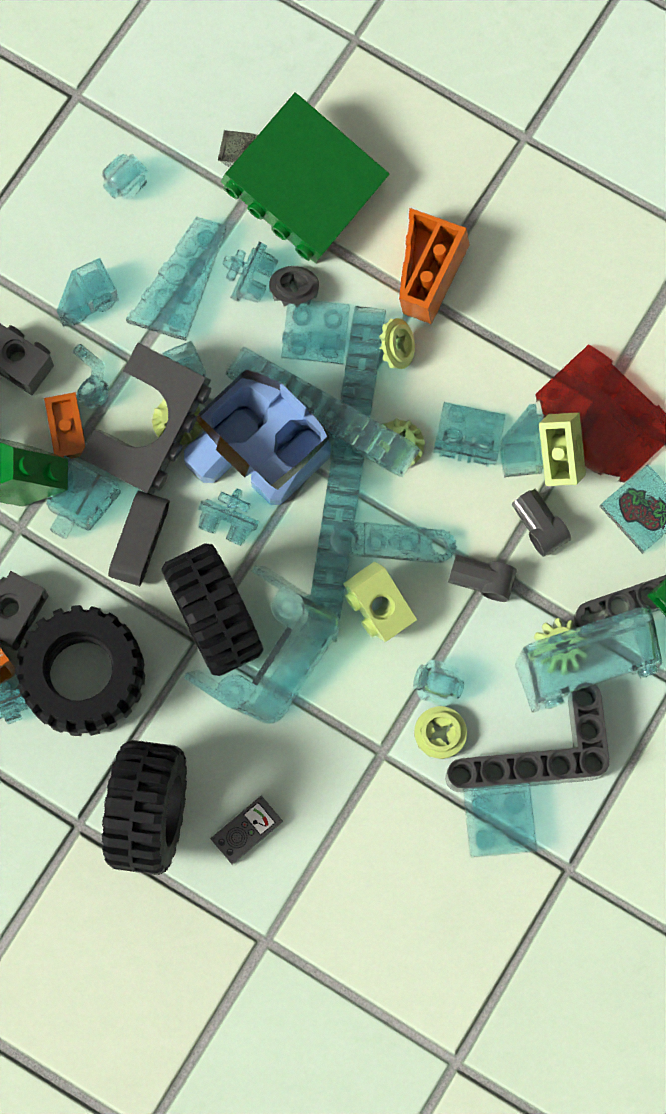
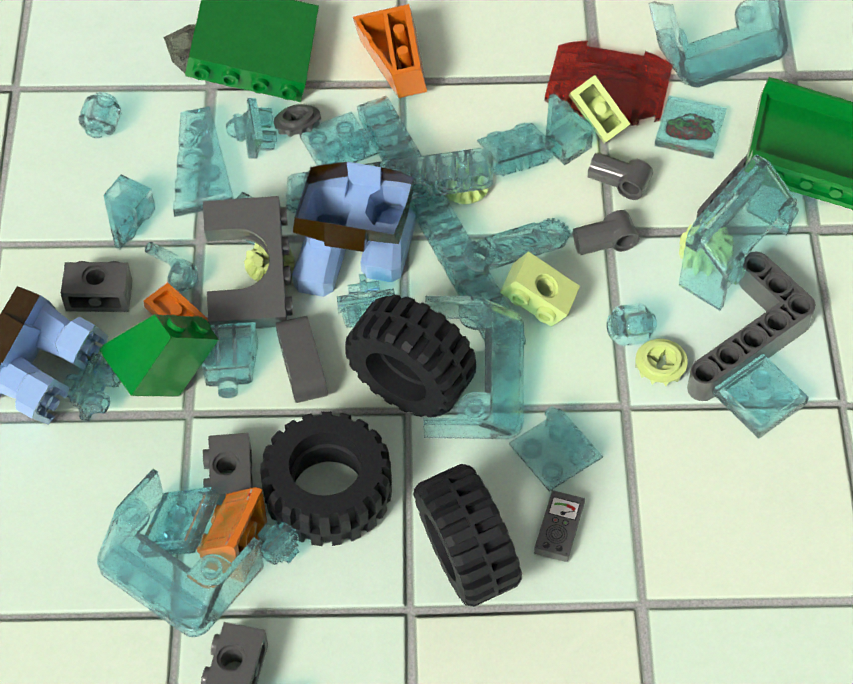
camera: 30 degrees left, 20 degrees down
yellowish green gear [379,318,415,369] -> none
none -> clear light blue hinge [509,406,603,492]

